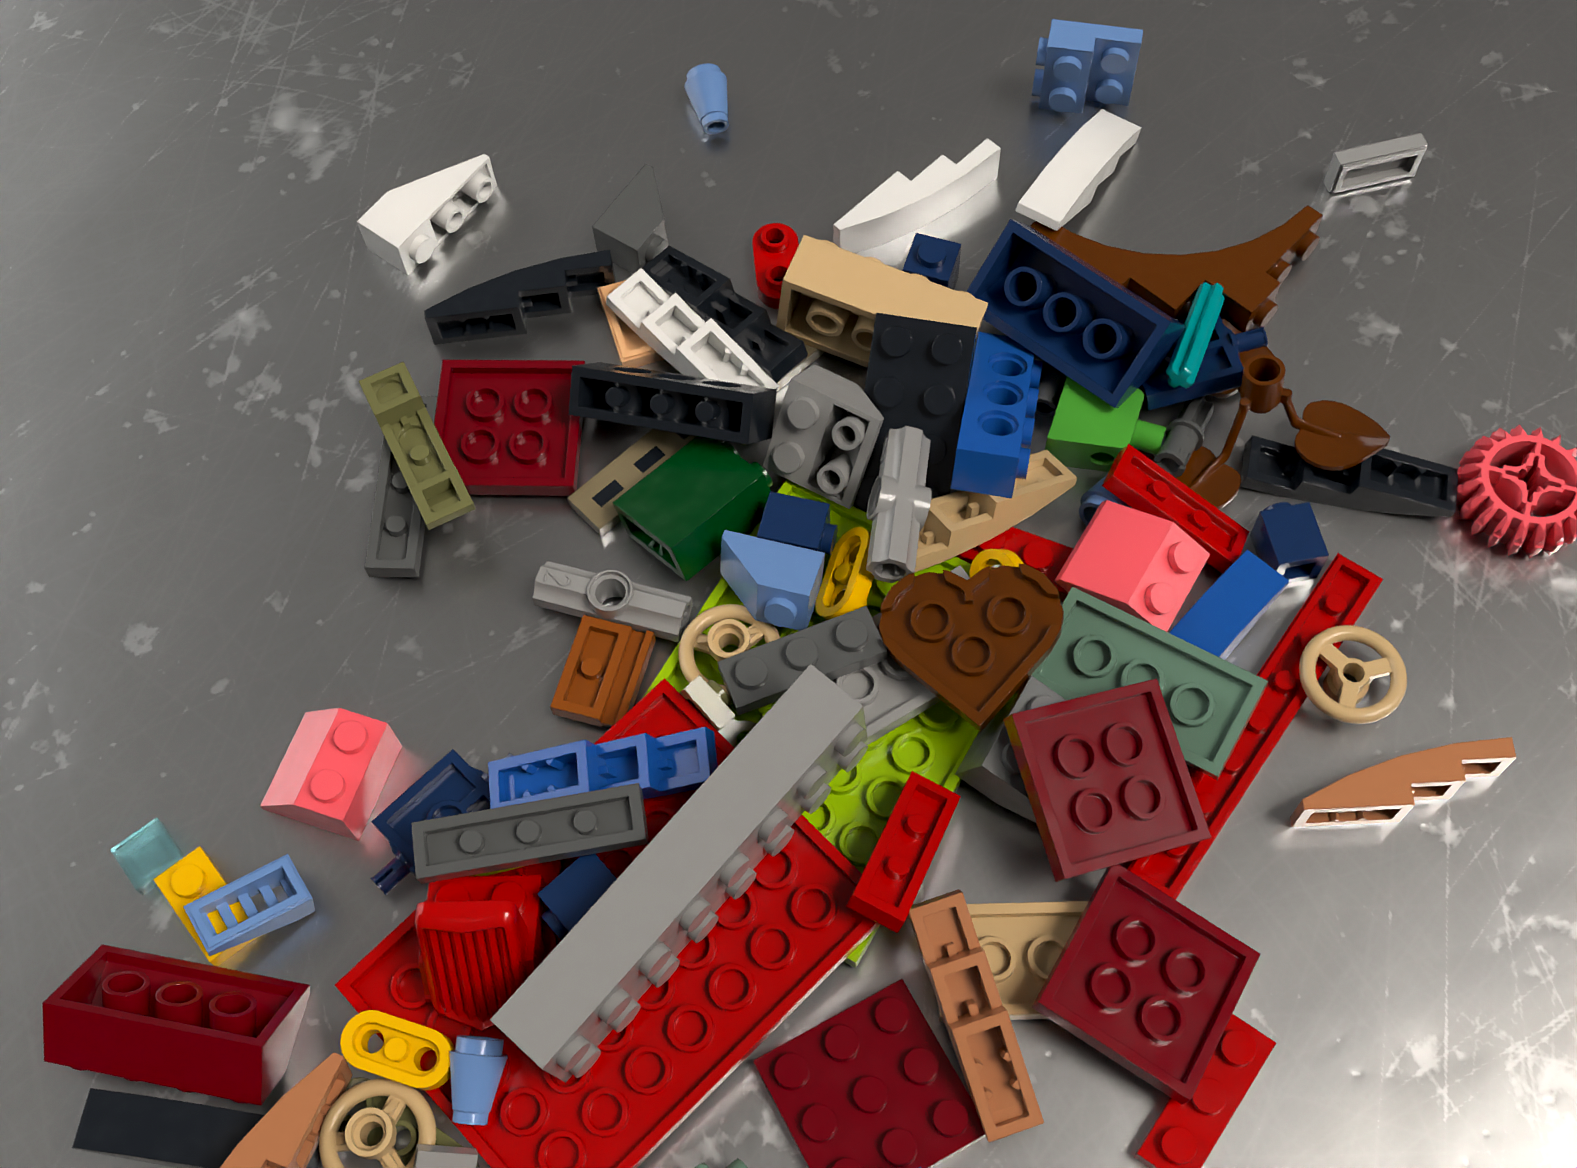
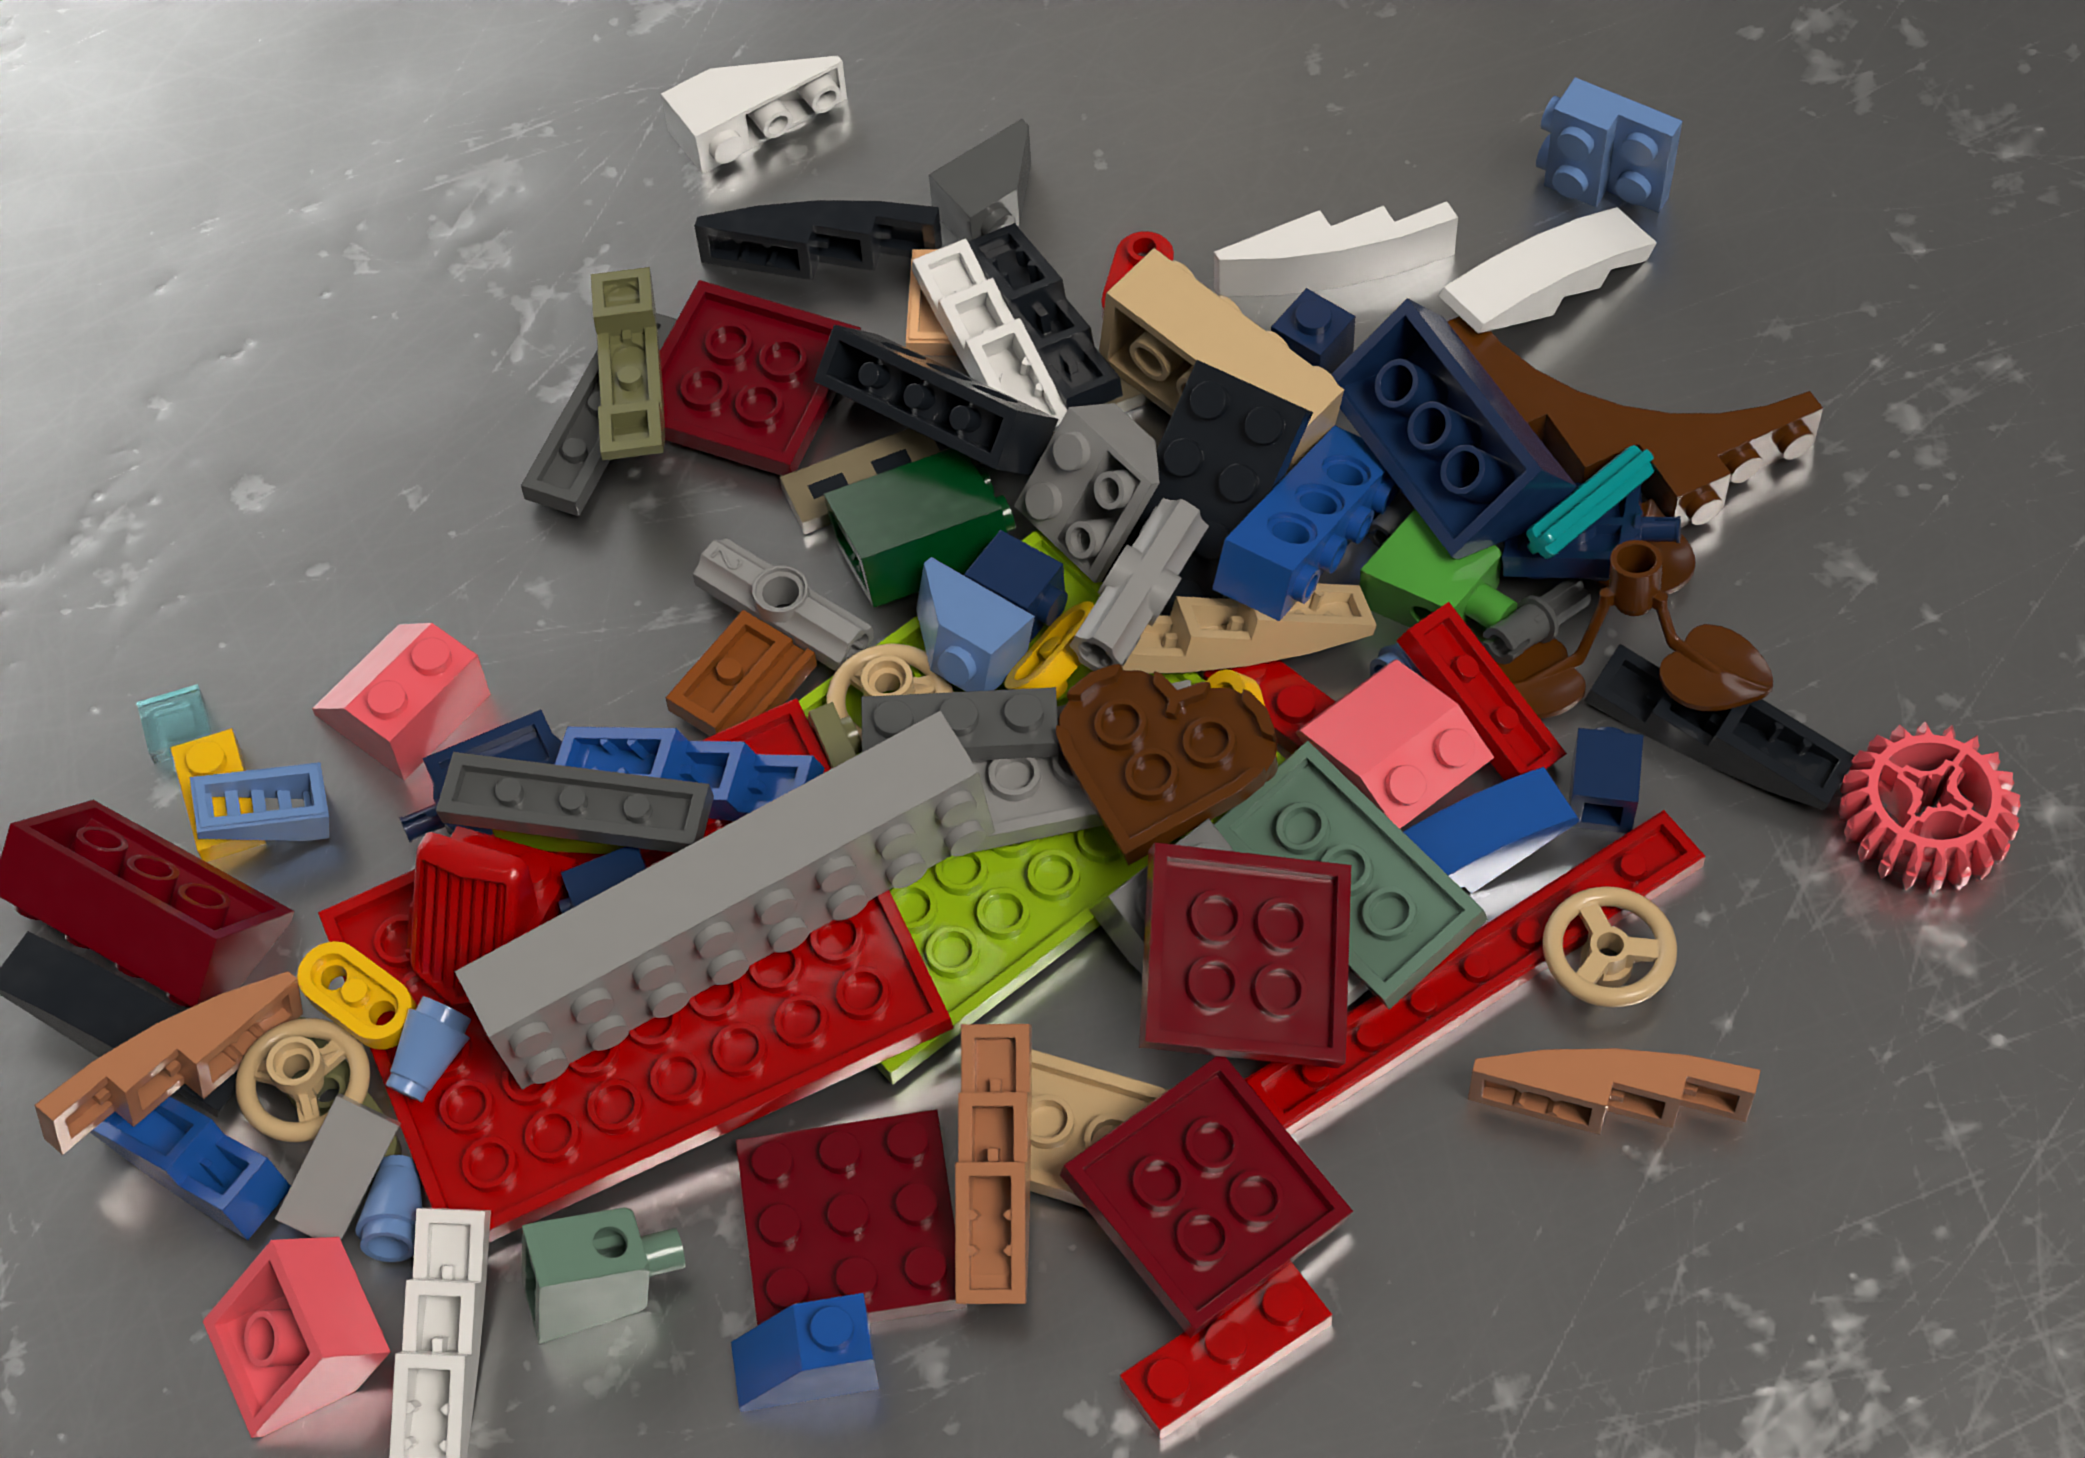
camera: 20 degrees right, 5 degrees down
medium blue cone [684,63,729,134] -> none
red plate [846,771,961,933] -> none
light grey tile [1323,133,1428,194] -> none

